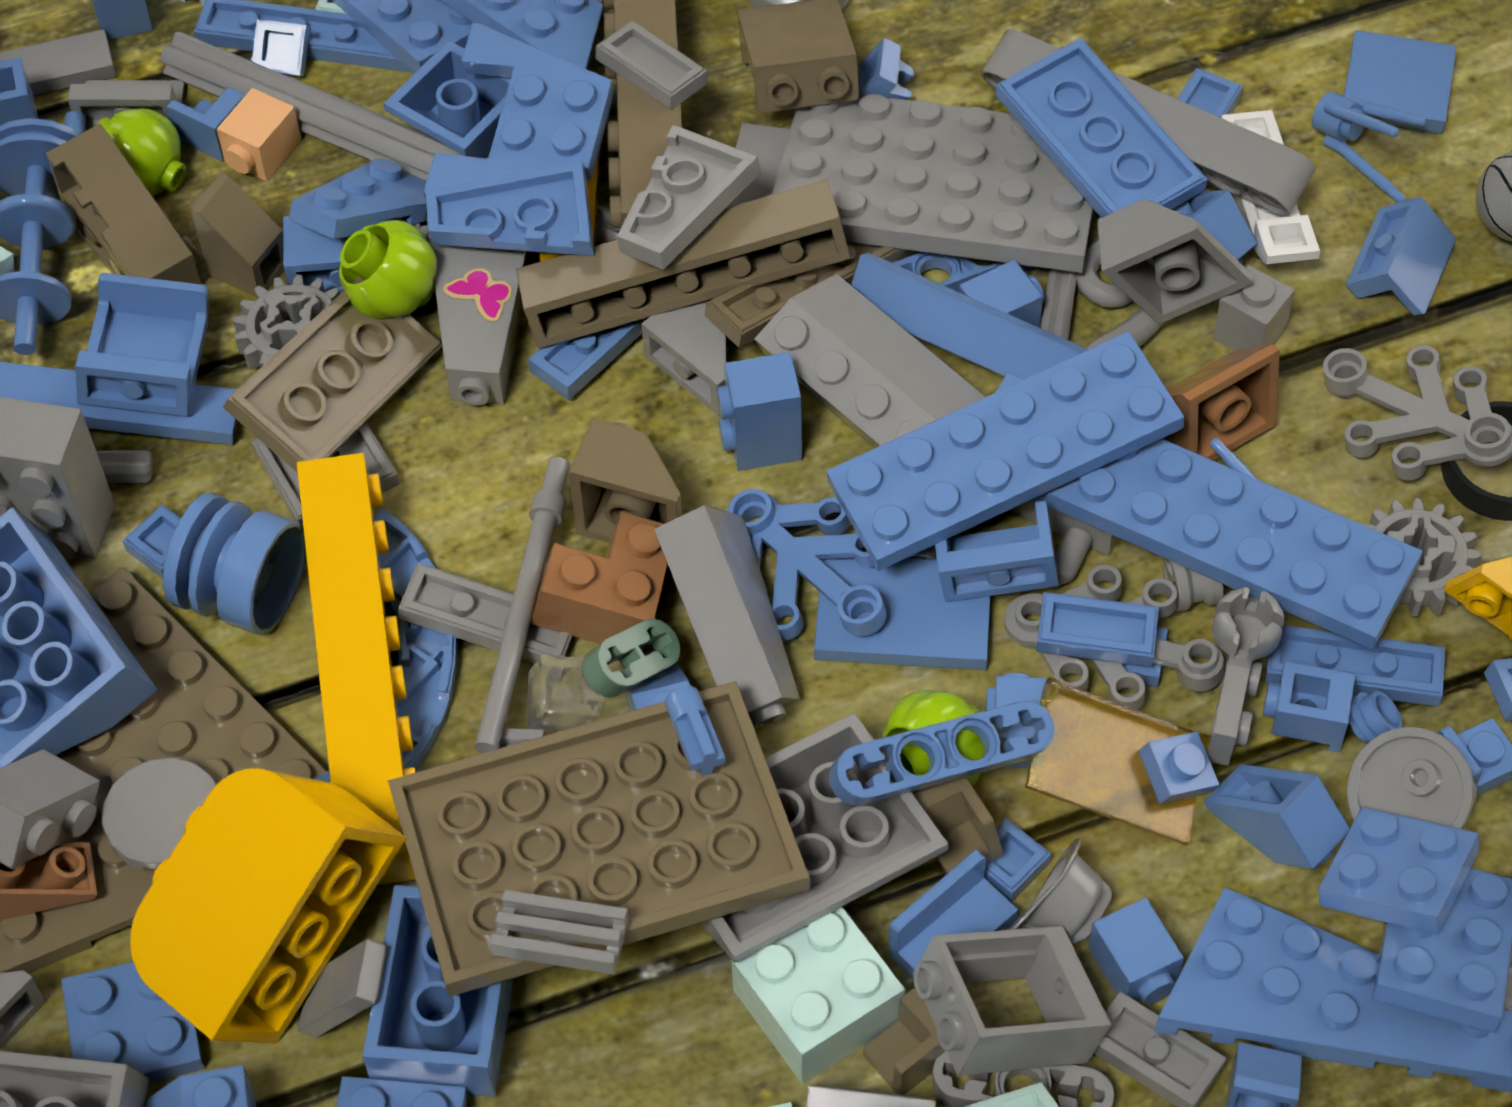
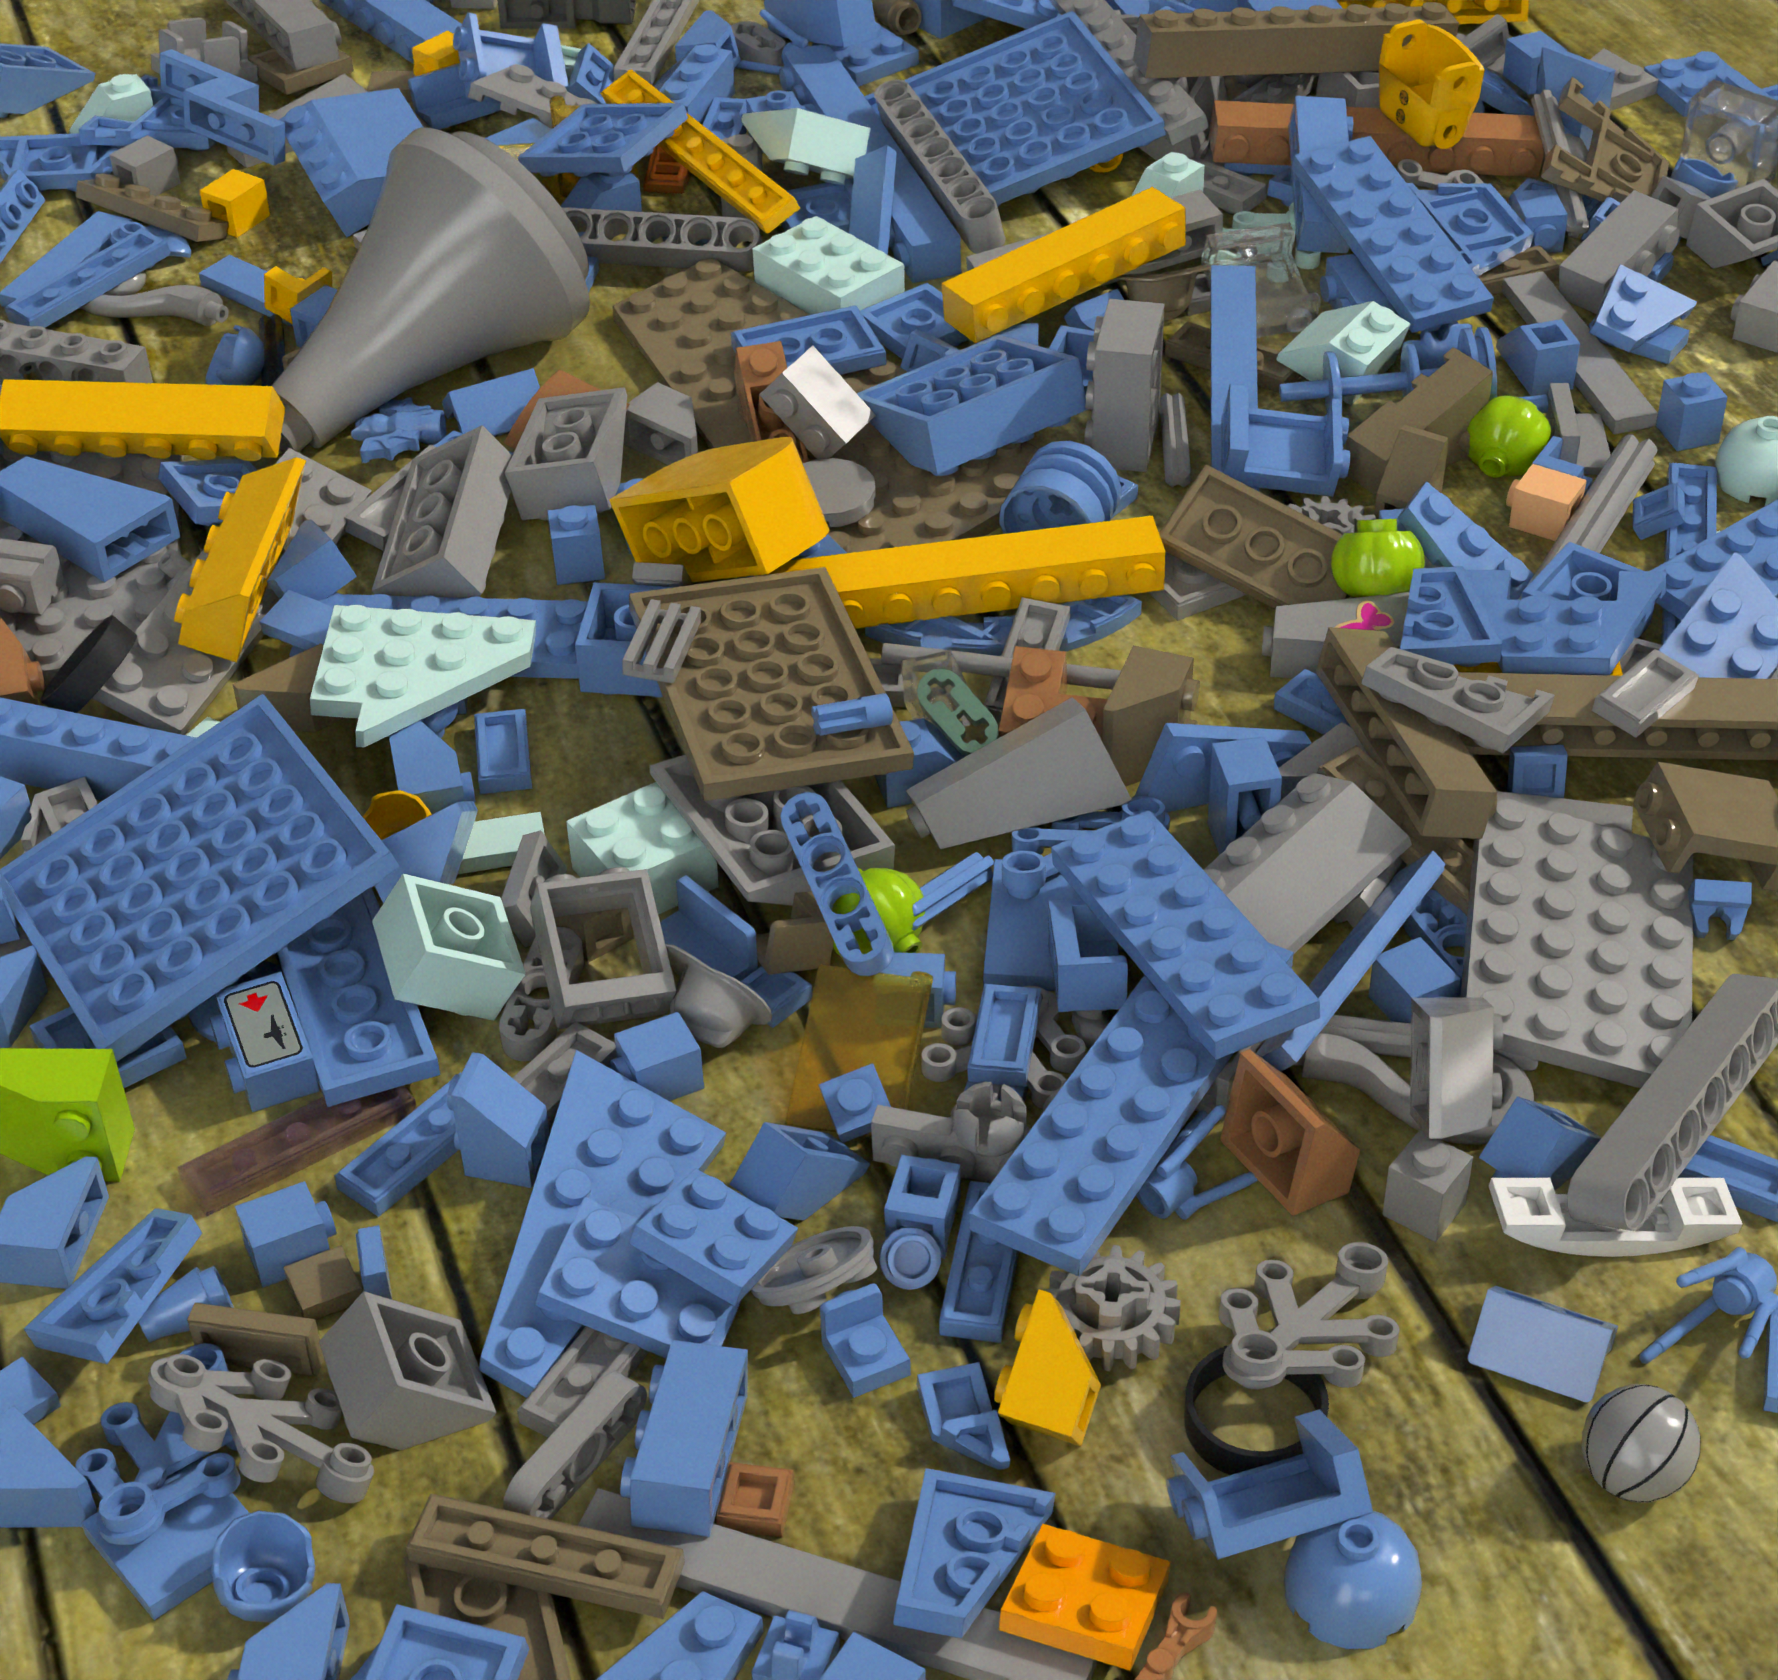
camera: 90 degrees right, 15 degrees down
medium blue tile [995,38,1207,218] -> none
none -> medium blue axle [912,852,994,930]
none -> medium blue wing [1134,723,1312,812]

